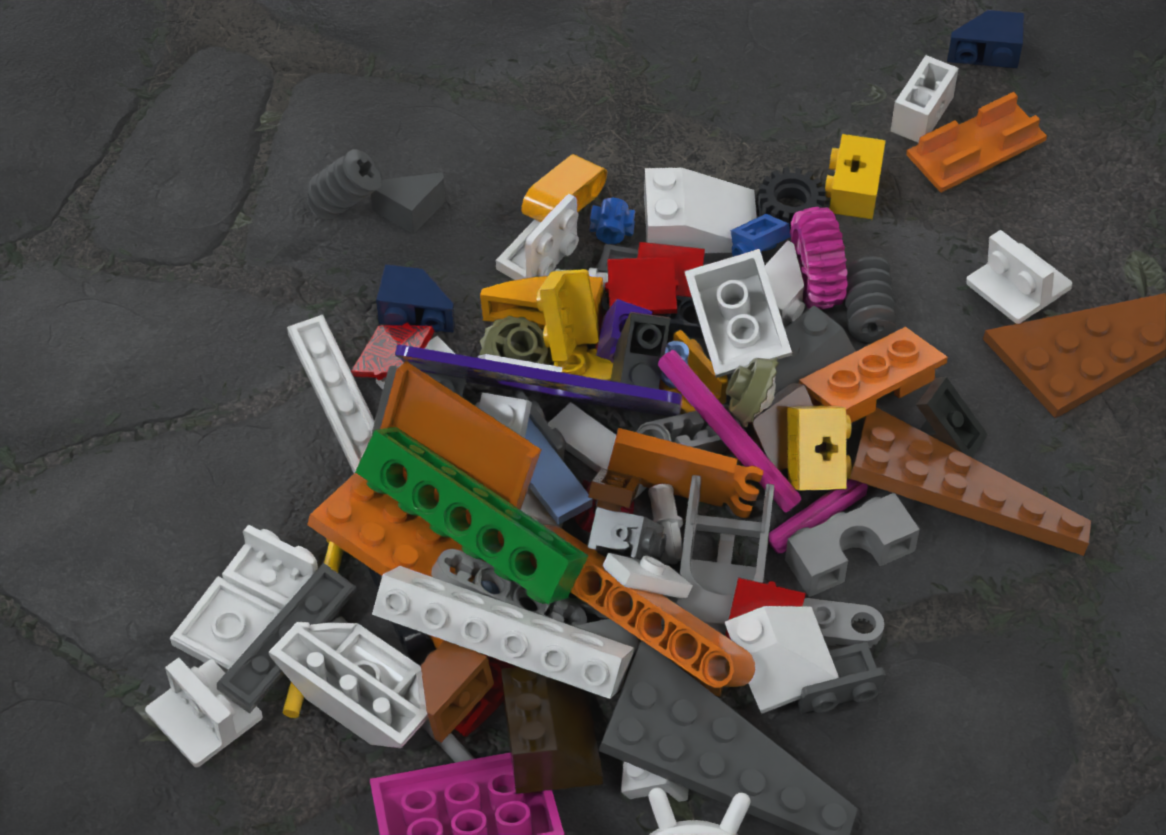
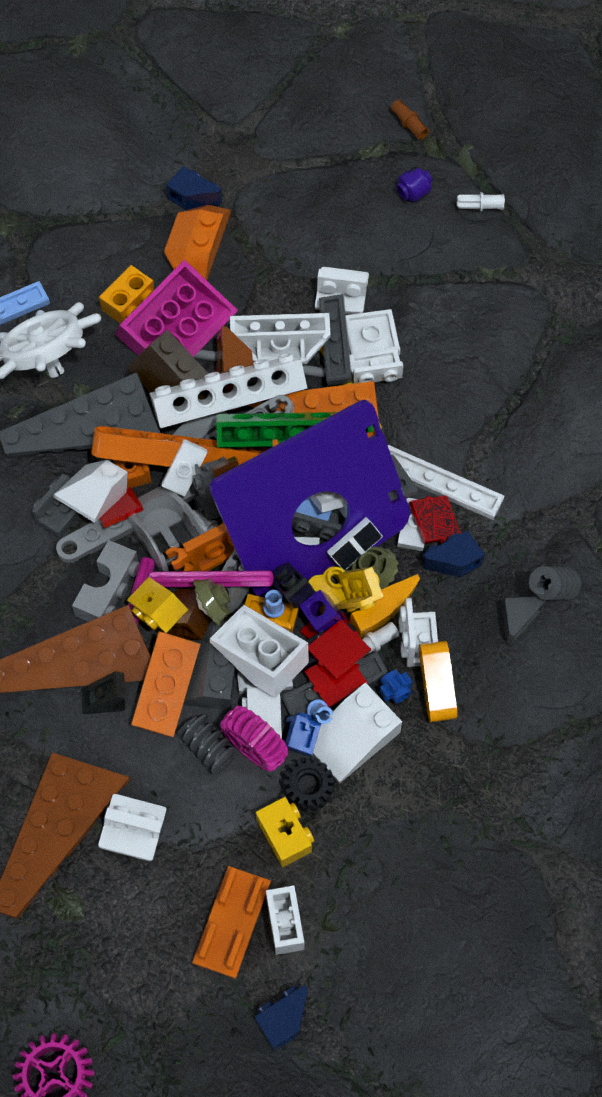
camera: 140 degrees right, 10 degrees up
none -> light blue pin [307,699,333,724]

